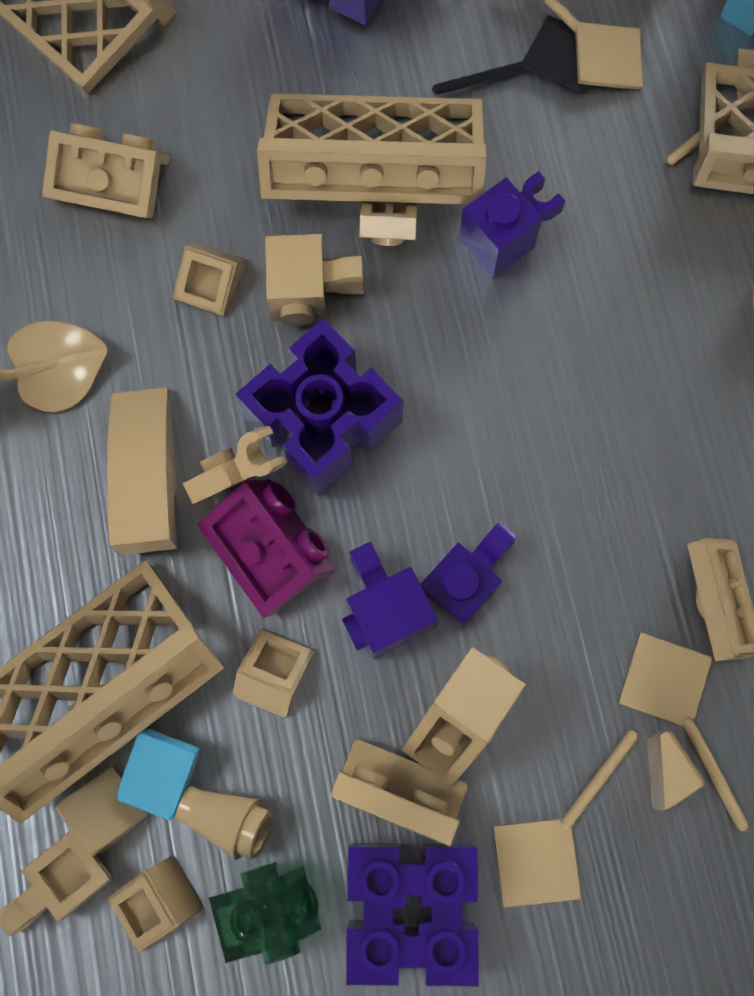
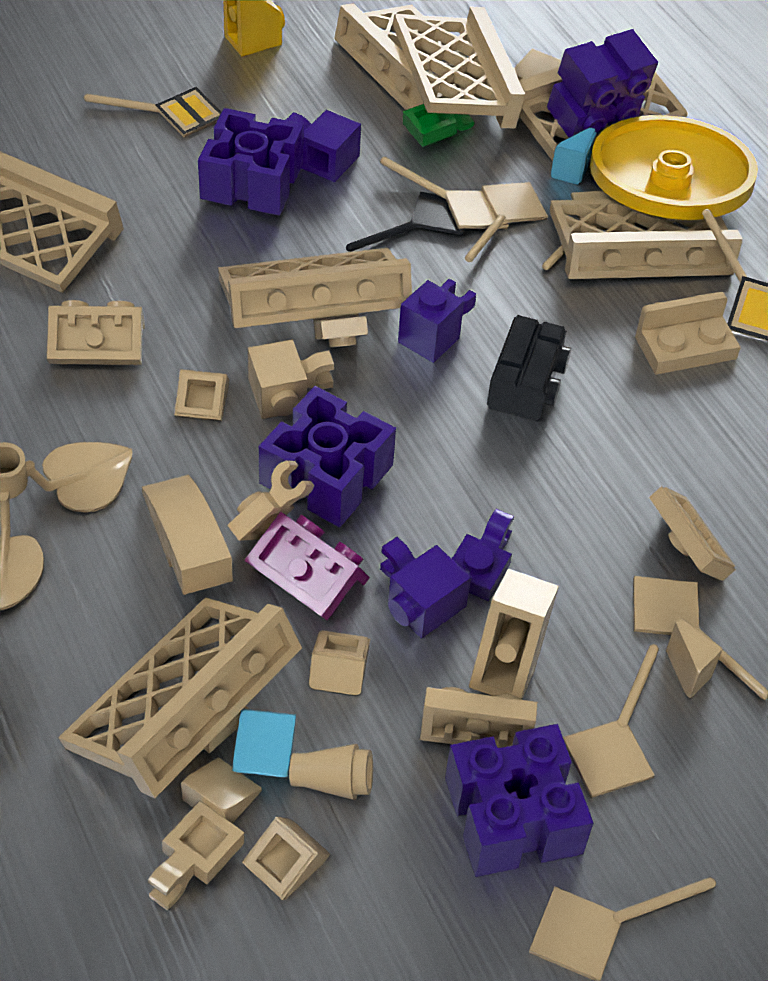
camera: 20 degrees left, 25 degrees down
clear green brick [208,862,321,964] -> none
none -> tan piece [465,182,548,262]
none -> black brick [487,315,572,421]

